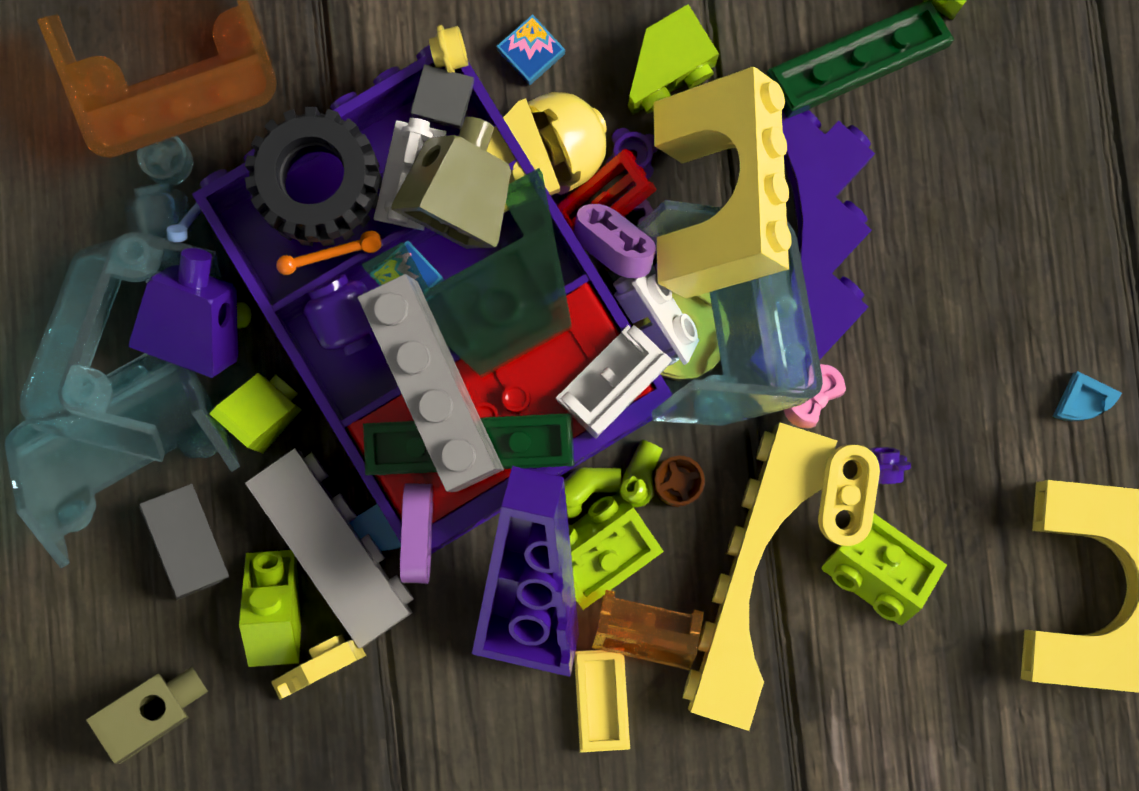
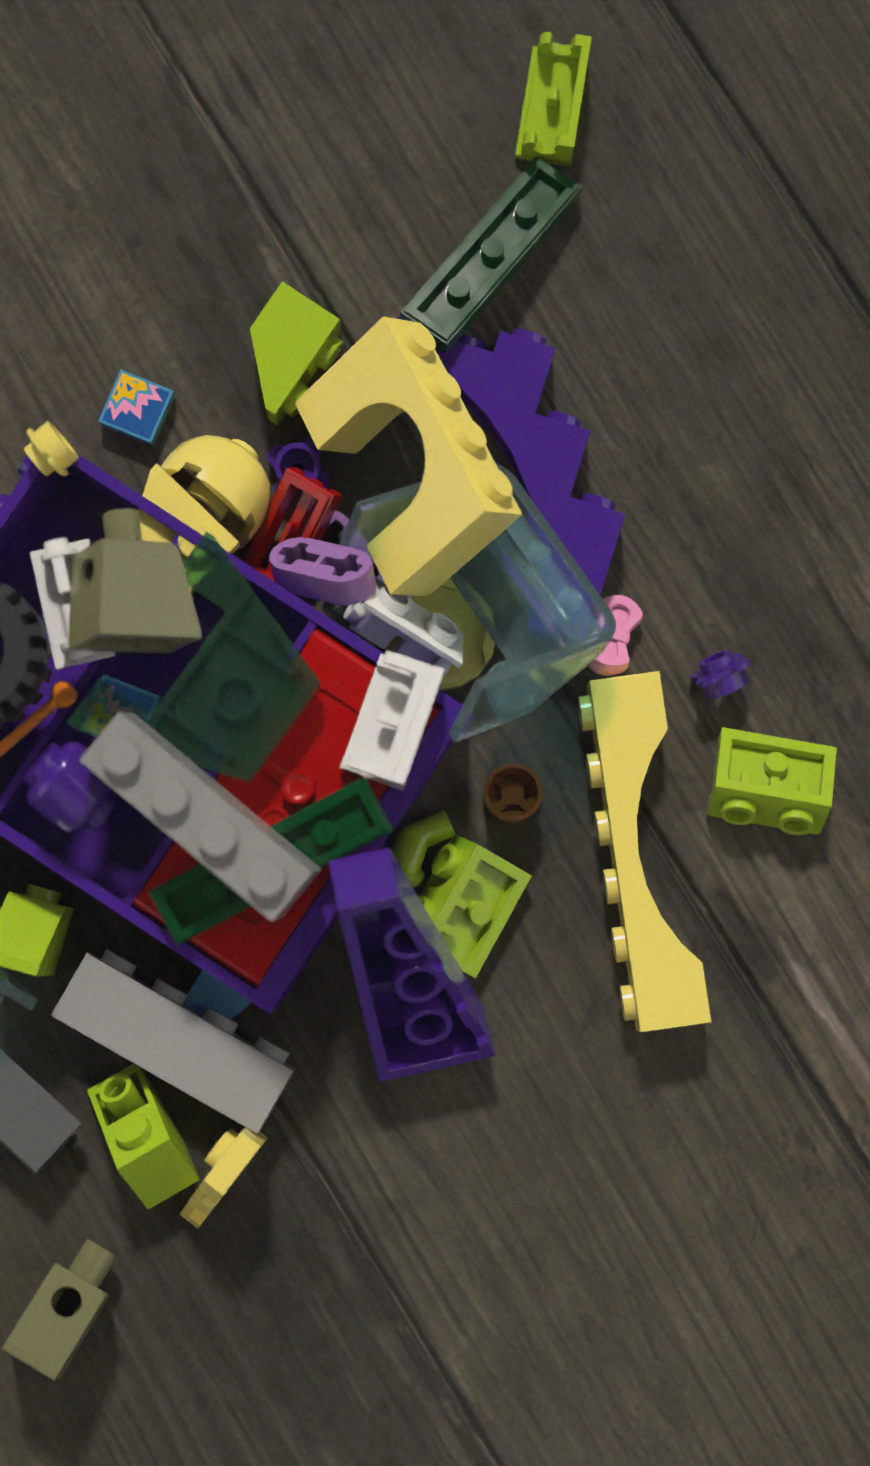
camera: 25 degrees left, 0 degrees up
medium lavender beam [400,483,433,584] -> none
dark grey tile [411,64,474,130] -> none
light yellow tile [574,648,630,752] -> none
clear orange hinge [592,590,704,670] -> none
lime arm [620,439,663,508] -> none
light yellow plate [818,444,880,546] -> none

